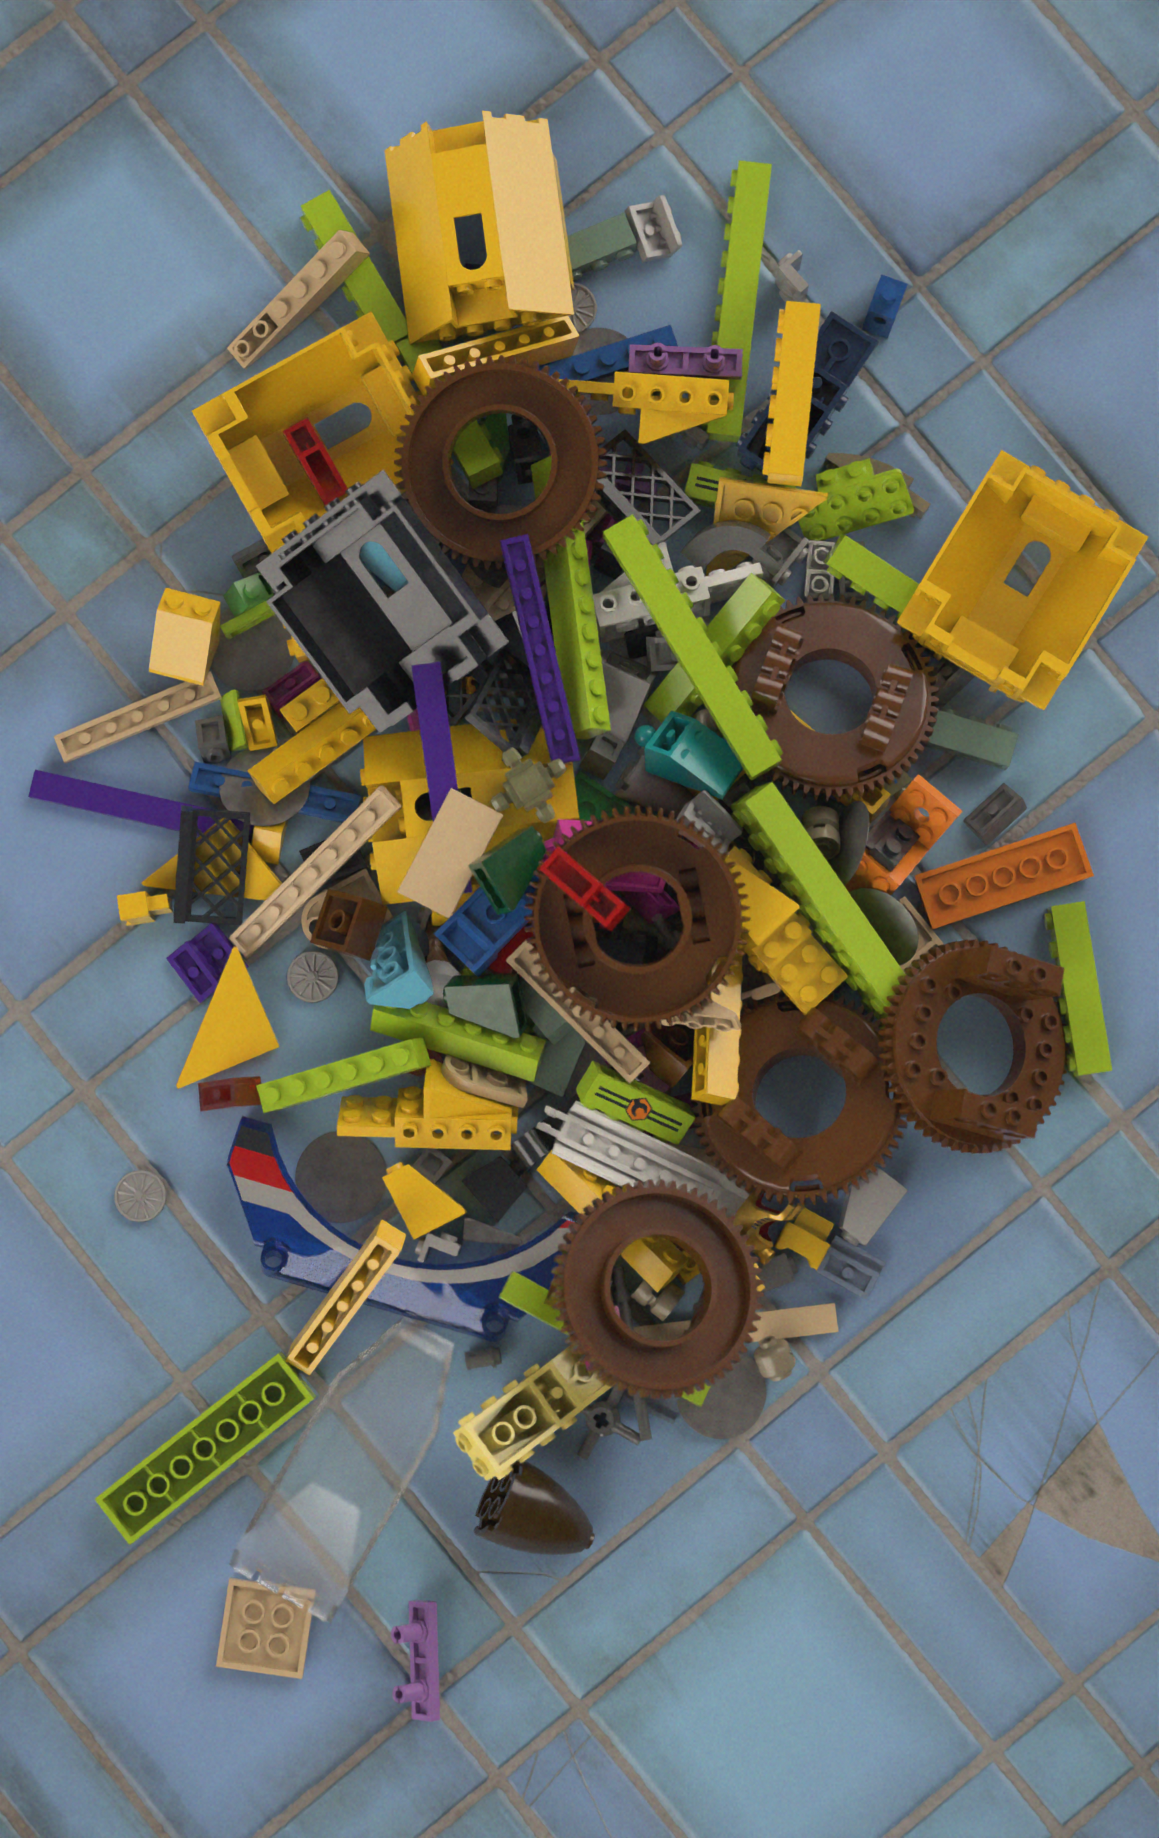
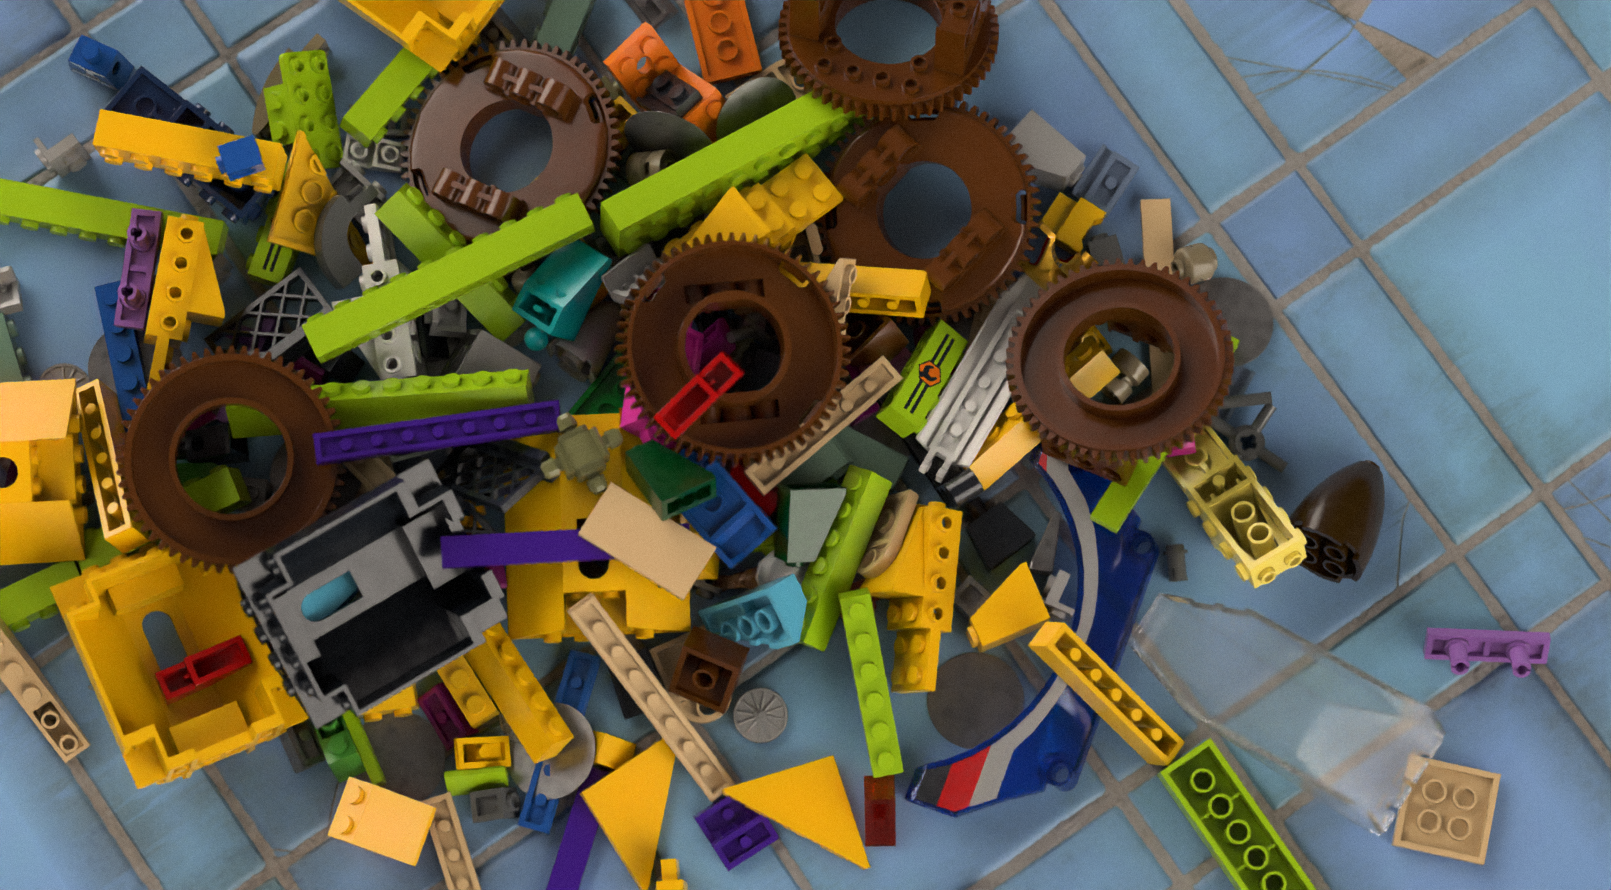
camera: 85 degrees left, 5 degrees down
black fence [173,806,250,925] -> none
dark grey brick [579,732,625,780] -> none
none -> blue brick [215,135,266,181]

